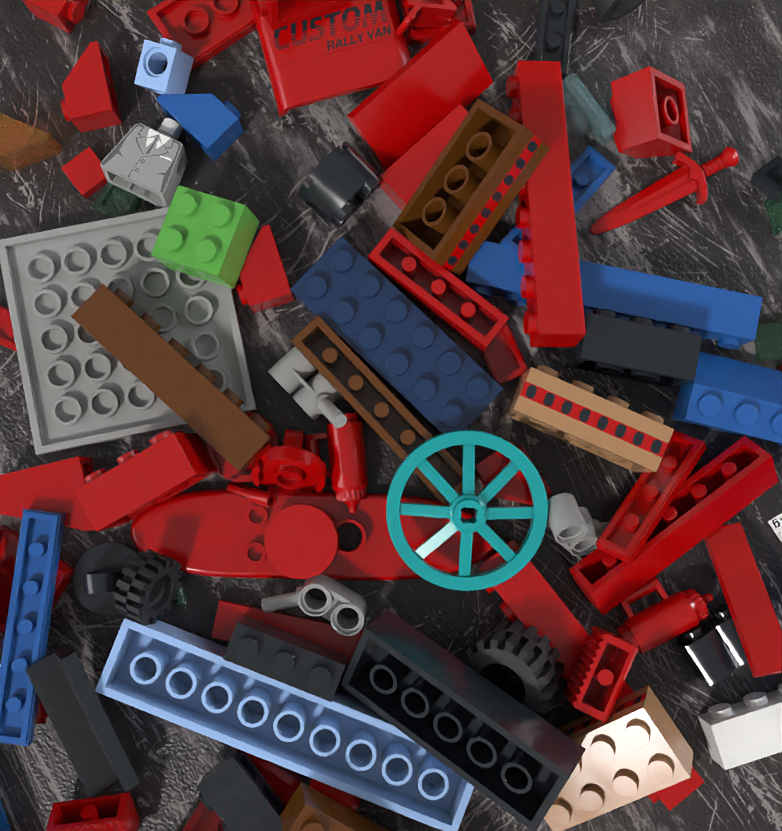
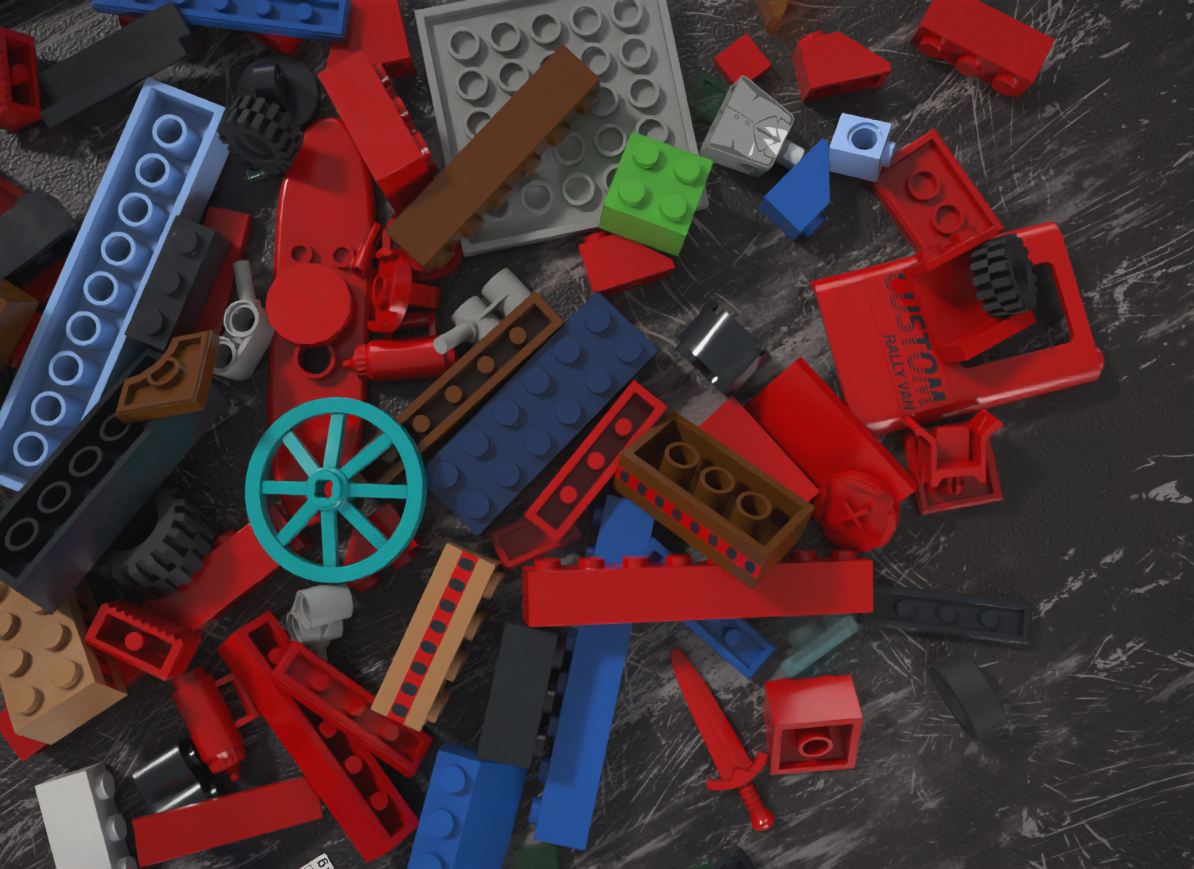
camera: 90 degrees right, 0 degrees up
none -> reddish brown tile [115,330,220,425]
none -> red tile [813,470,900,553]

